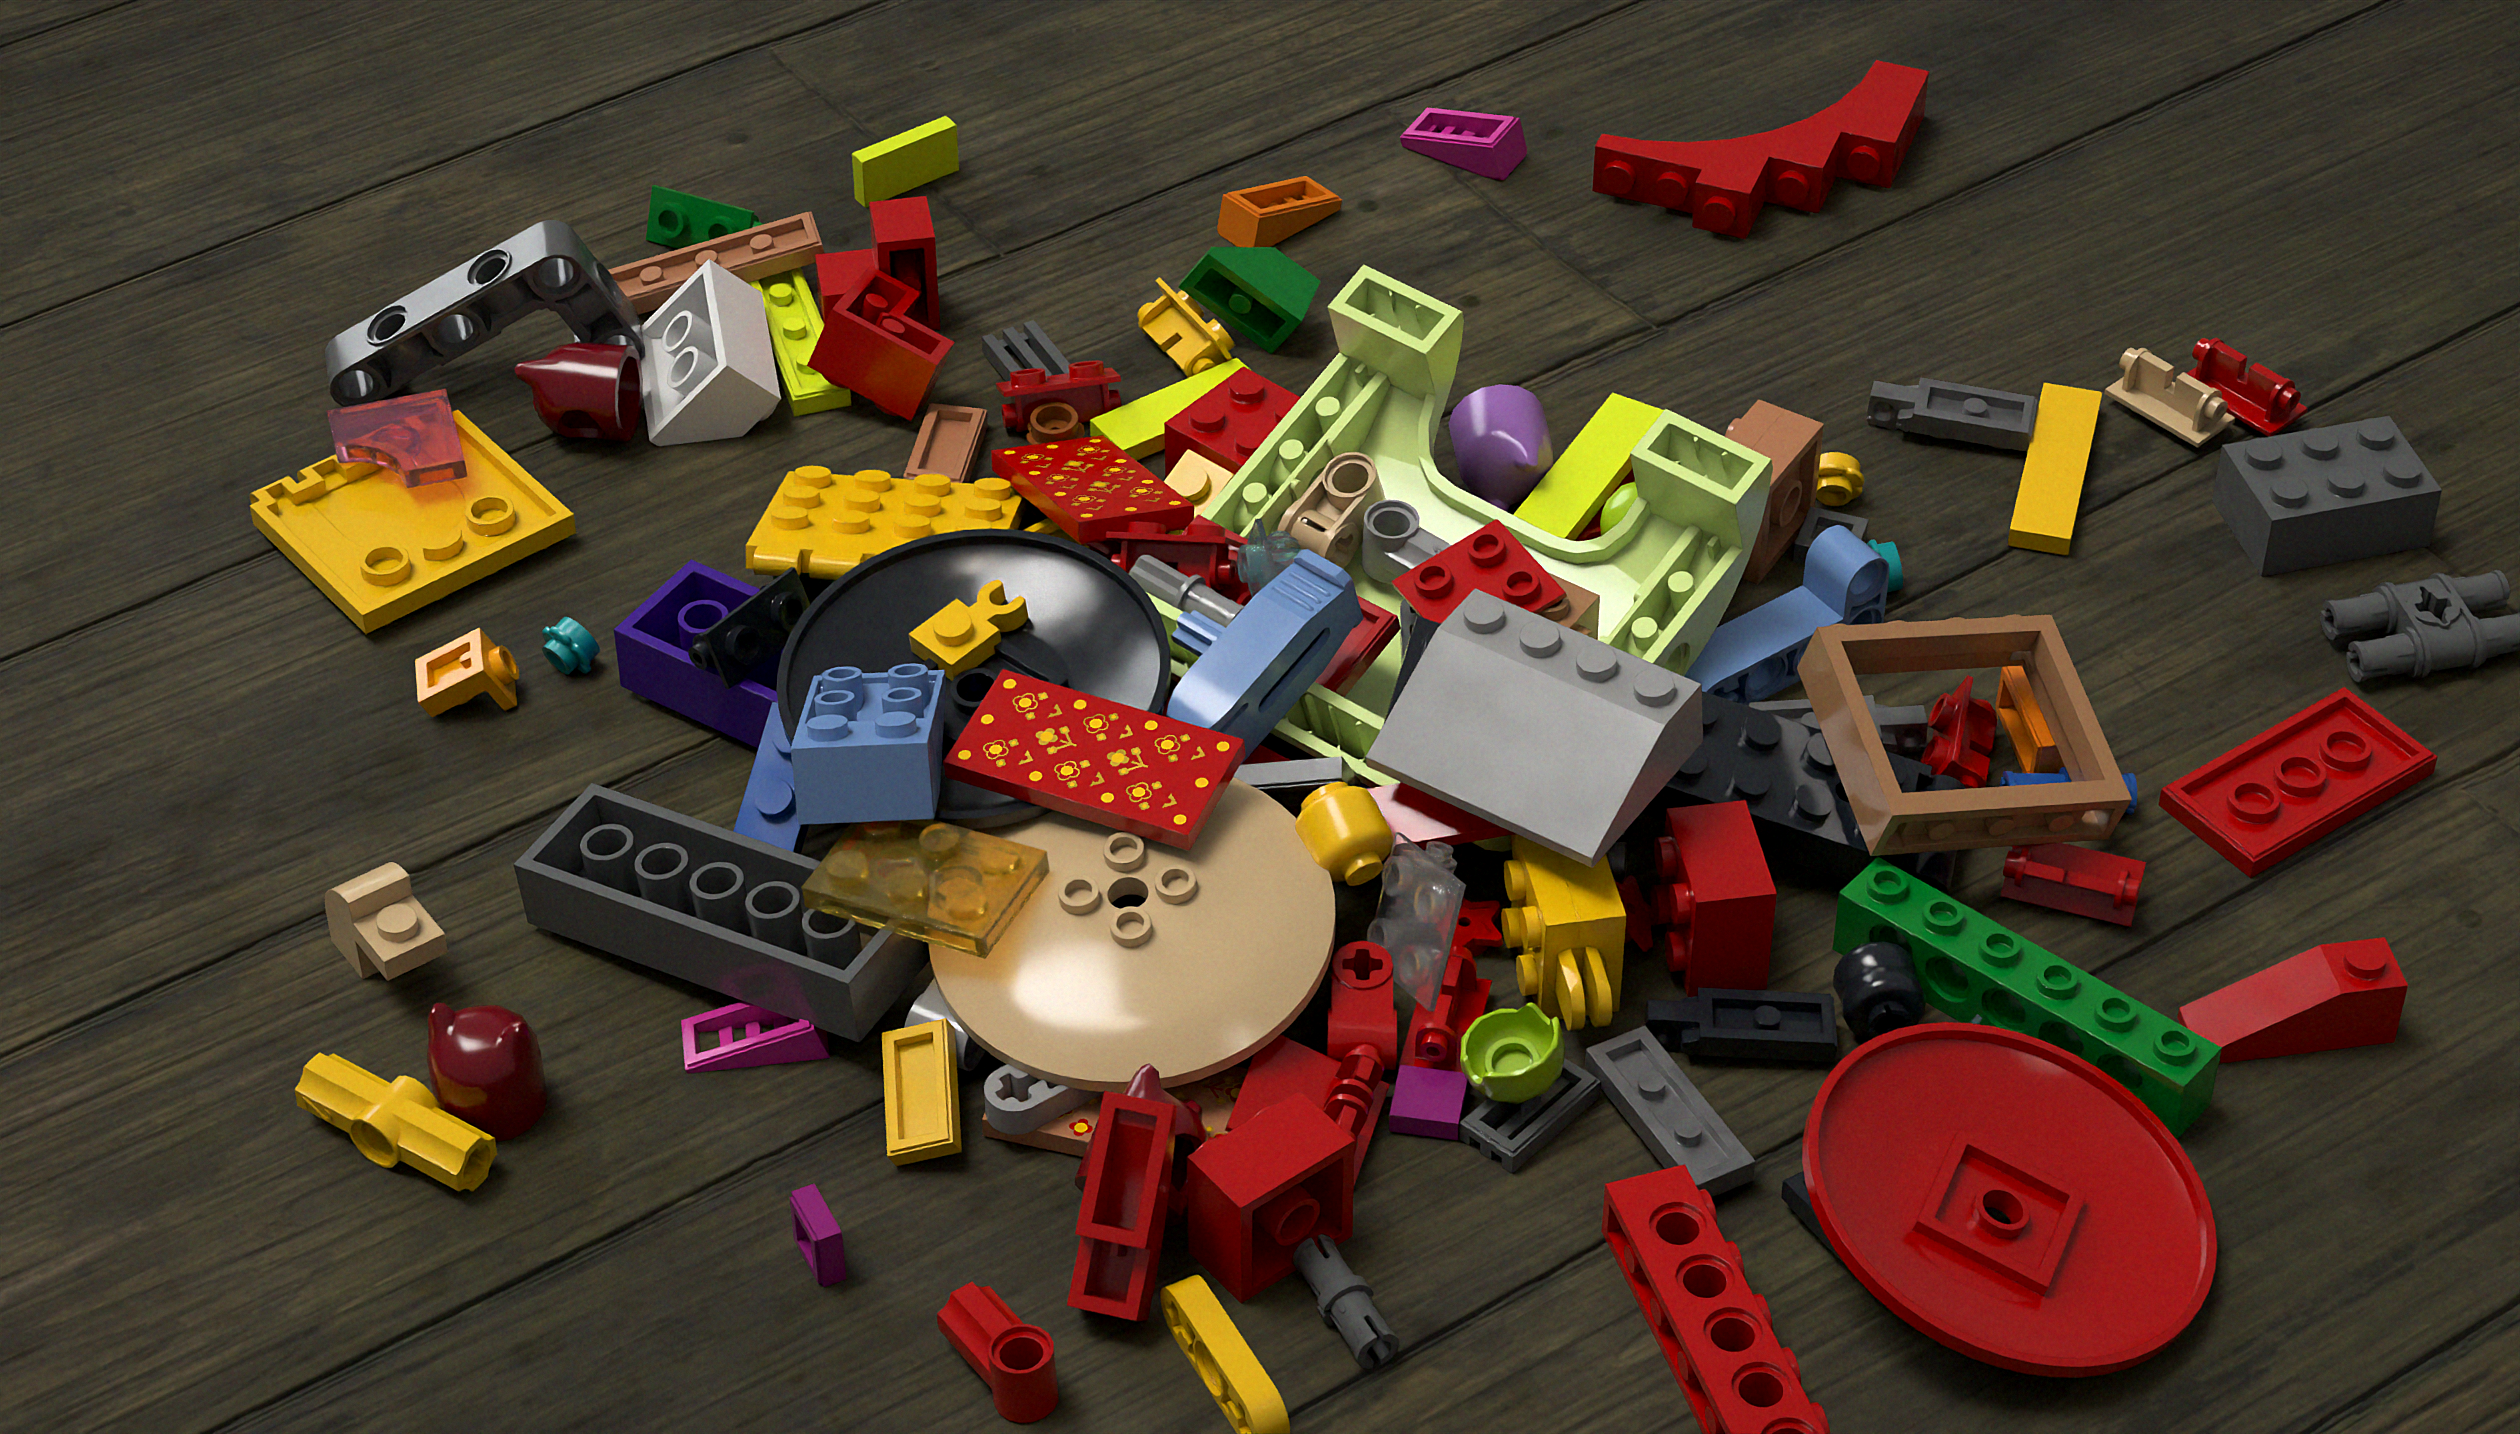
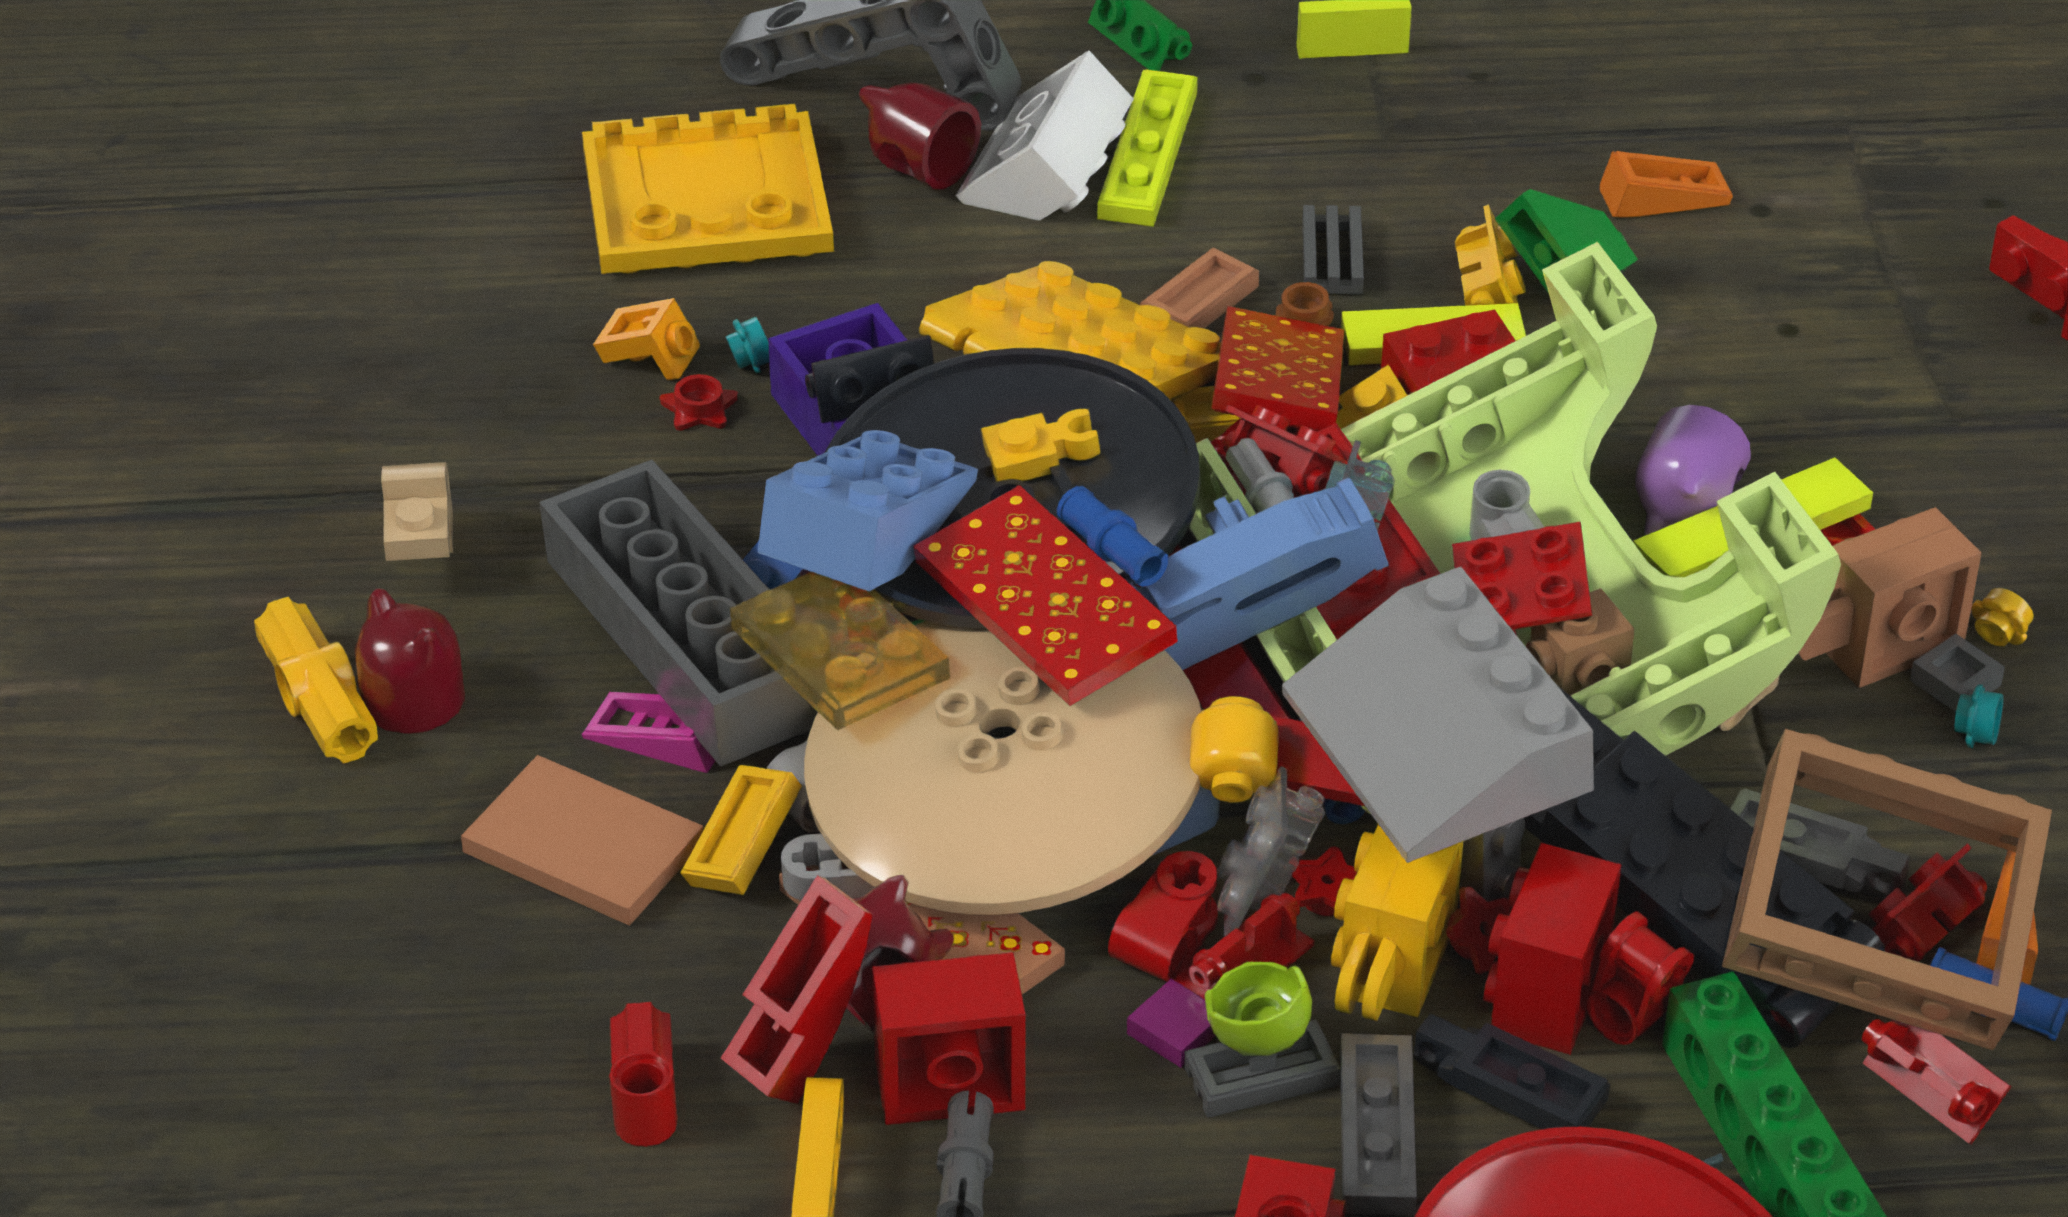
camera: 30 degrees right, 0 degrees up
clear pink tile [327,389,467,488] -> none
nougat tile [608,211,825,315] -> none
magenta tile [789,1183,846,1287] -> none
red brick [807,265,955,421] -> none
red brick [815,196,940,330] -> none
red hinge [996,360,1121,432] -> none
red hinge [1225,1035,1390,1185] -> none
tile [1233,756,1361,810] -> none
tan piece [1276,452,1386,569] -> none
dark pink slope [1400,107,1527,180] -> none
medium blue beam [1684,525,1890,705] -> none
black piece [1833,941,1926,1040] -> none
none -> nougat tile [461,755,704,926]
none -> red plate [659,374,738,431]
none -> blue pin [1057,486,1168,587]
none -> red piece [1587,911,1694,1045]

